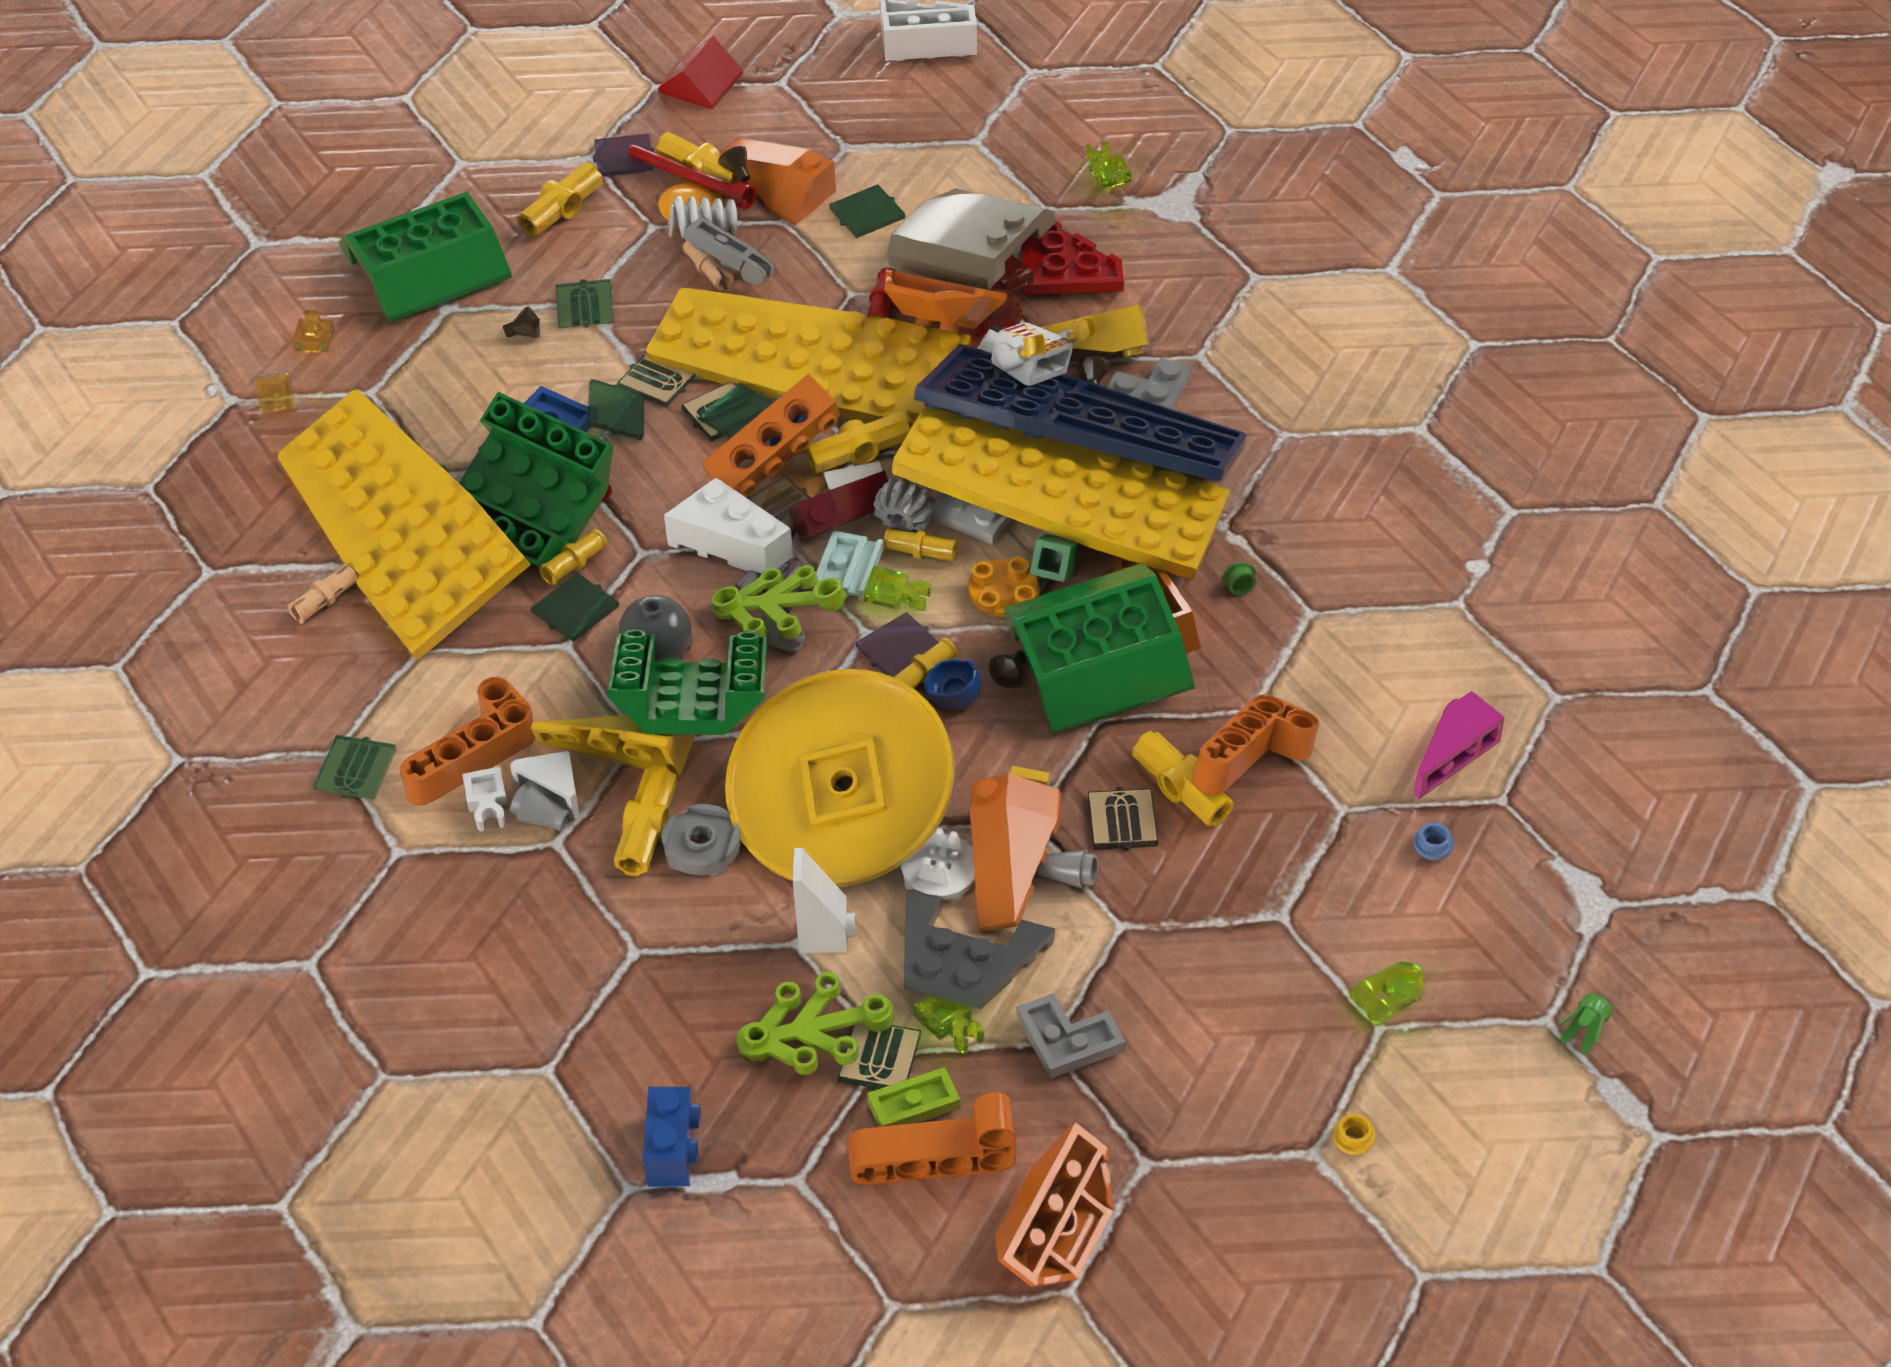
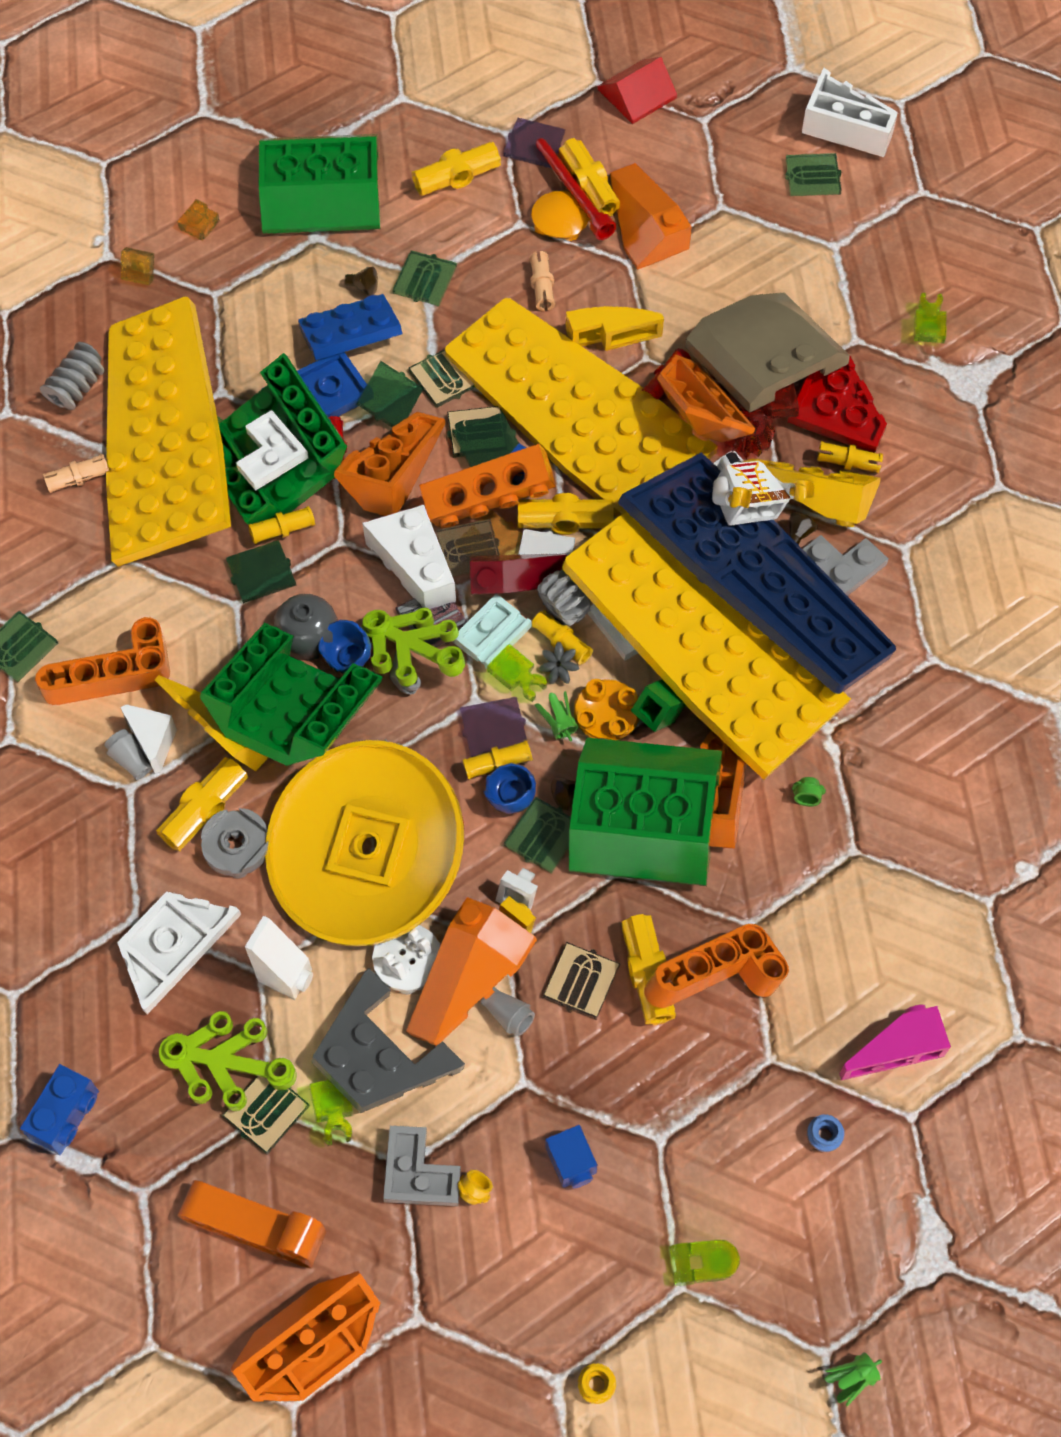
camera: 25 degrees right, 15 degrees up
white plate [462,767,507,832] -> none
white piece [669,195,737,238] -> none
light grey hinge [682,217,775,286] -> none
dark brown rock [718,146,751,182] -> none
clear green piece [829,184,905,239] -> none
lime plate [867,1067,961,1127] -> none
none -> light grey piece [39,342,105,410]
none -> white wing [117,891,241,1014]
none -> white plate [236,410,308,491]
none -> blue plate [298,294,402,361]
none -> blue hair [318,620,371,674]
none -> orange wedge [334,412,445,516]
none -> yellow plate [457,1170,493,1205]
none -> white tile [495,868,538,909]
none -> clear green piece [504,797,571,874]
none -> bright green piece [535,691,579,741]
none -> dark grey plant [539,642,579,684]
none -> blue brick [545,1124,598,1189]
none -> yellow slope [565,306,664,351]
none -> clear green piece [785,153,842,196]
none -> yellow pin [817,441,883,474]

